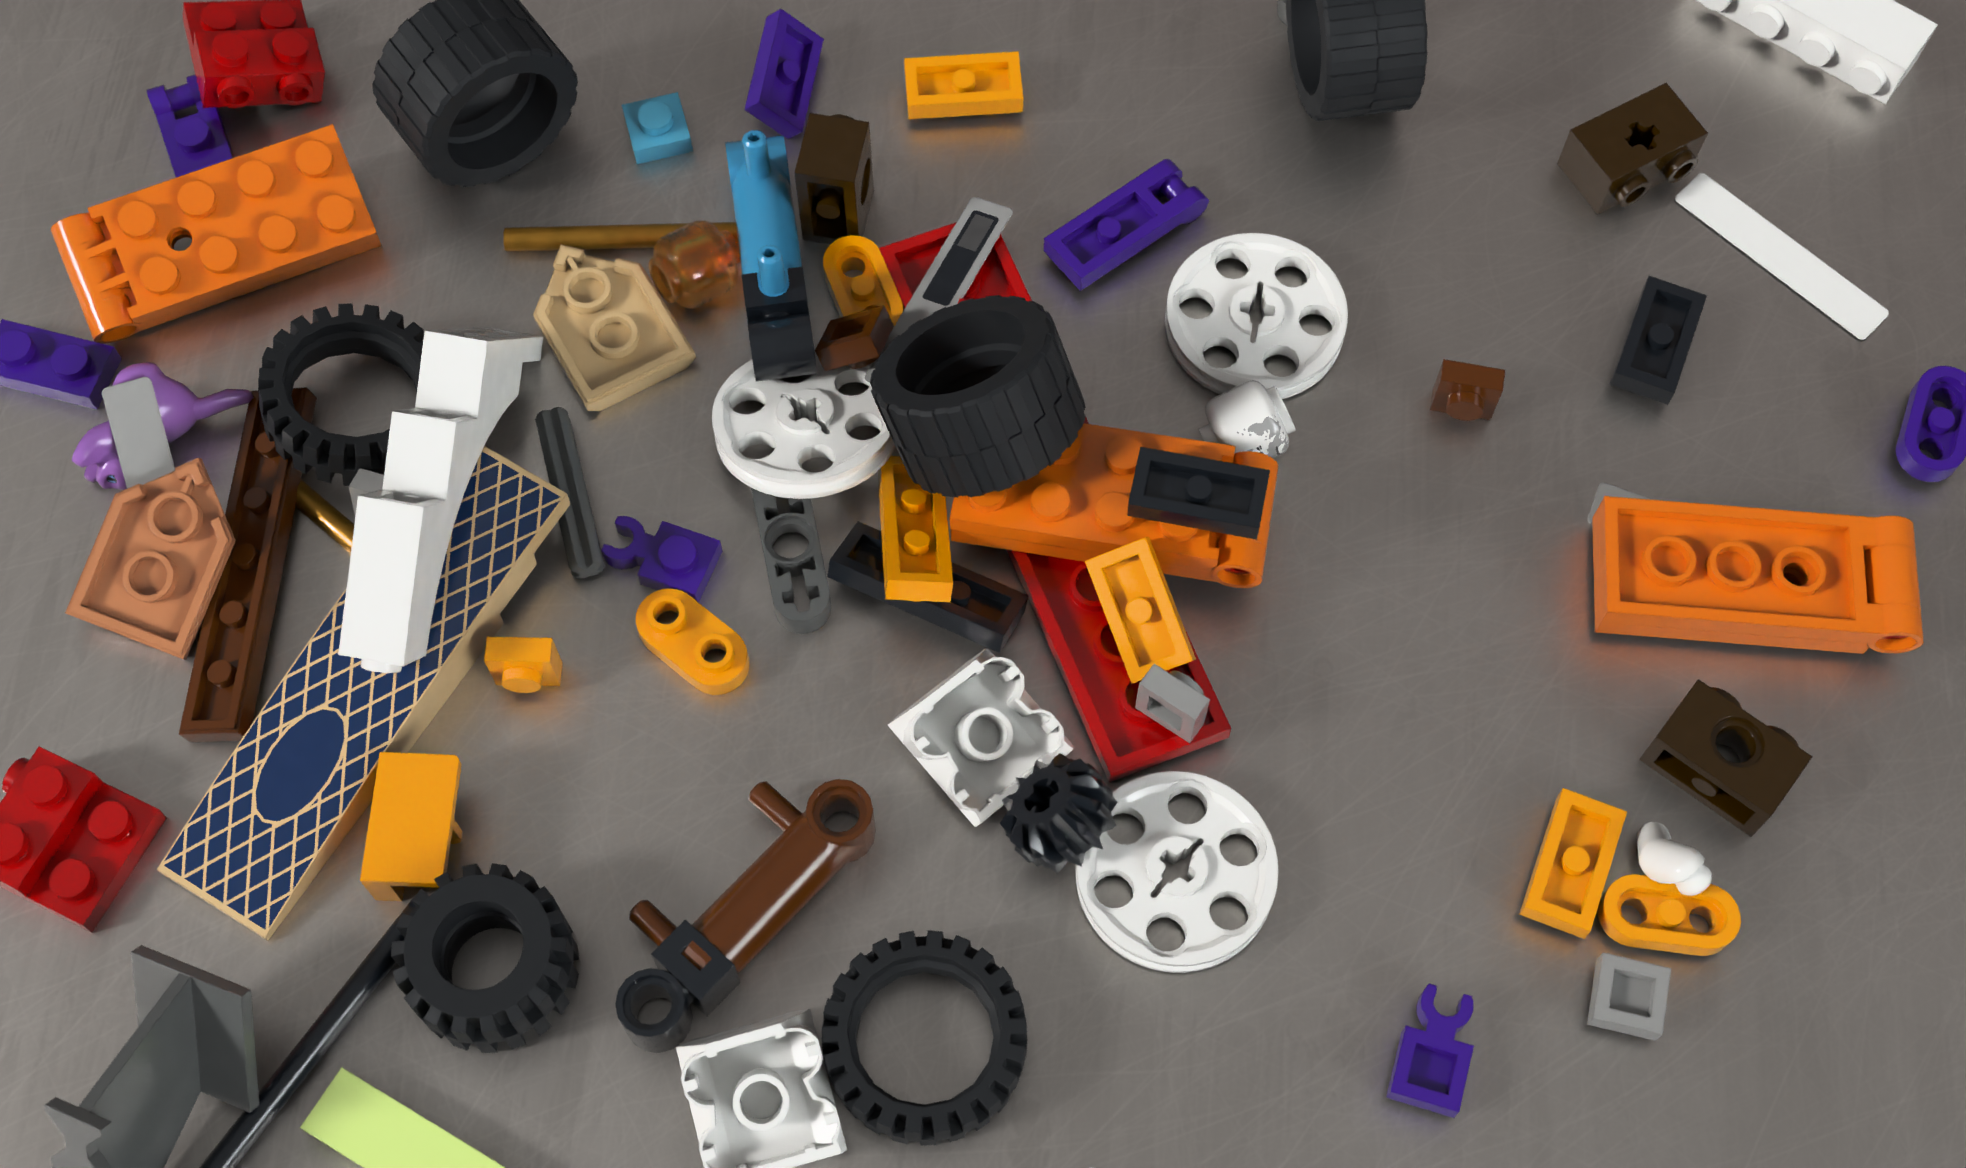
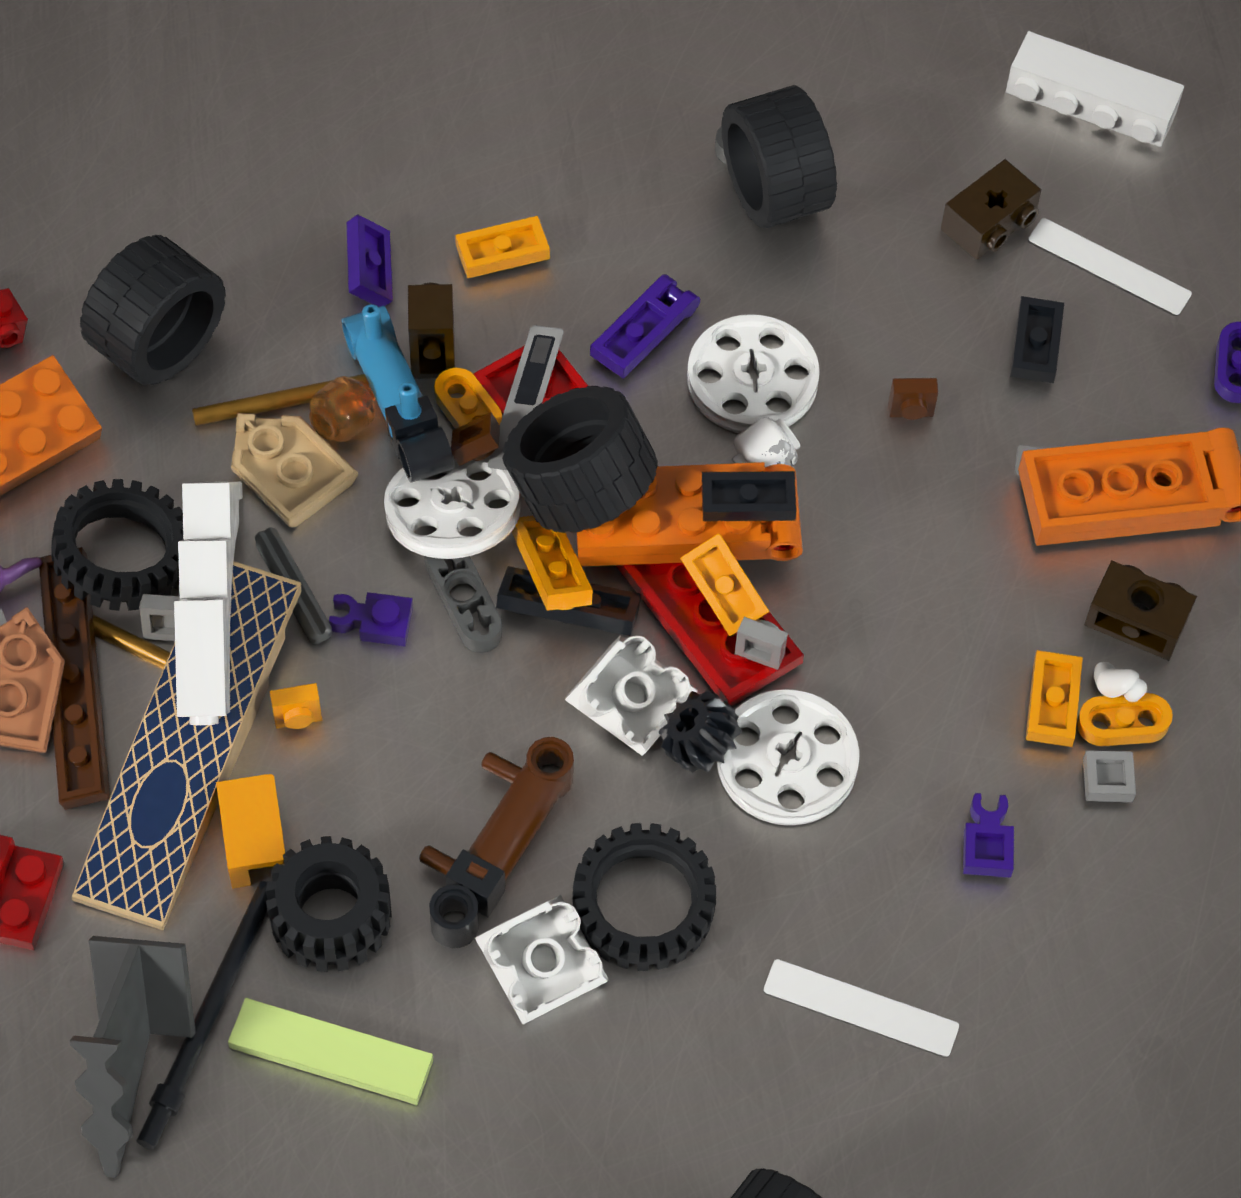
camera: 15 degrees left, 5 degrees down
medium azure plate [622,92,693,165] -> none
light orange plate [636,588,749,695] -> none

